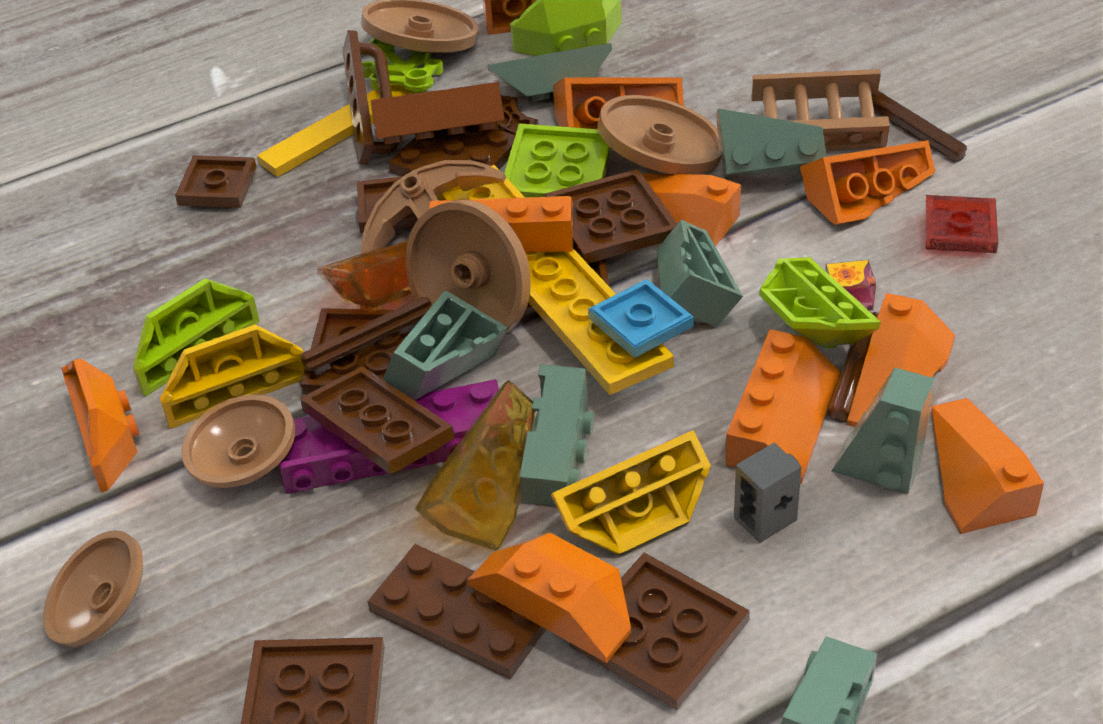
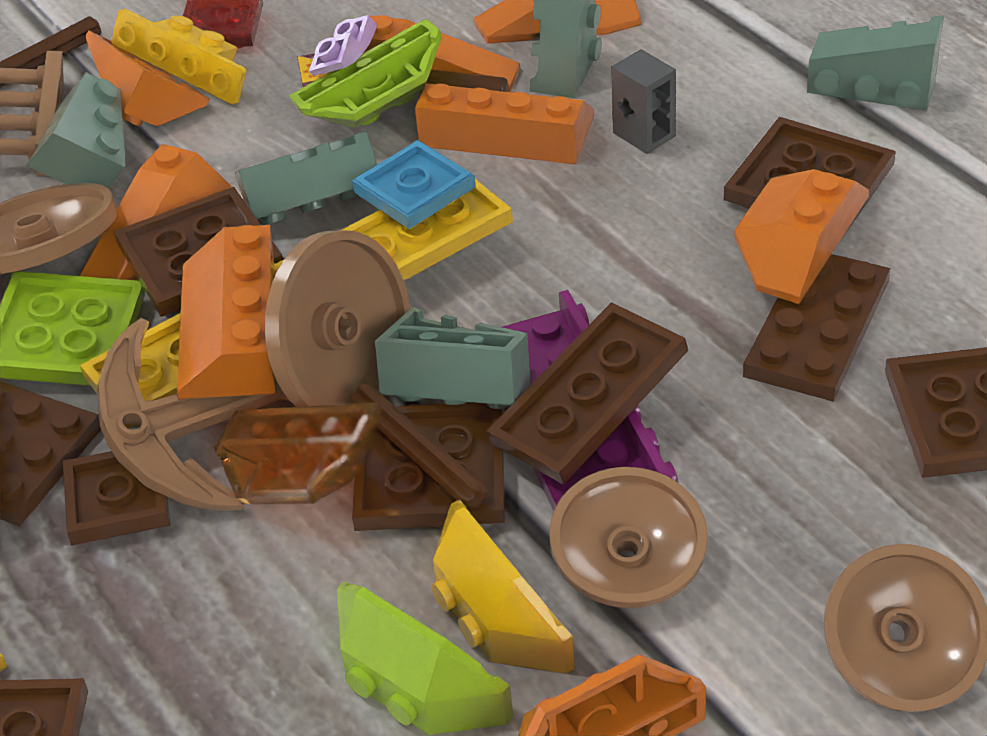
camera: 95 degrees left, 0 degrees up
clear yellow wedge [415,380,536,550] -> none
sand green wedge [519,364,594,507] -> none
yellow wedge [551,430,711,555] -> none
none -> yellow bracket [112,8,247,104]
none -> lavender slope [309,15,377,76]

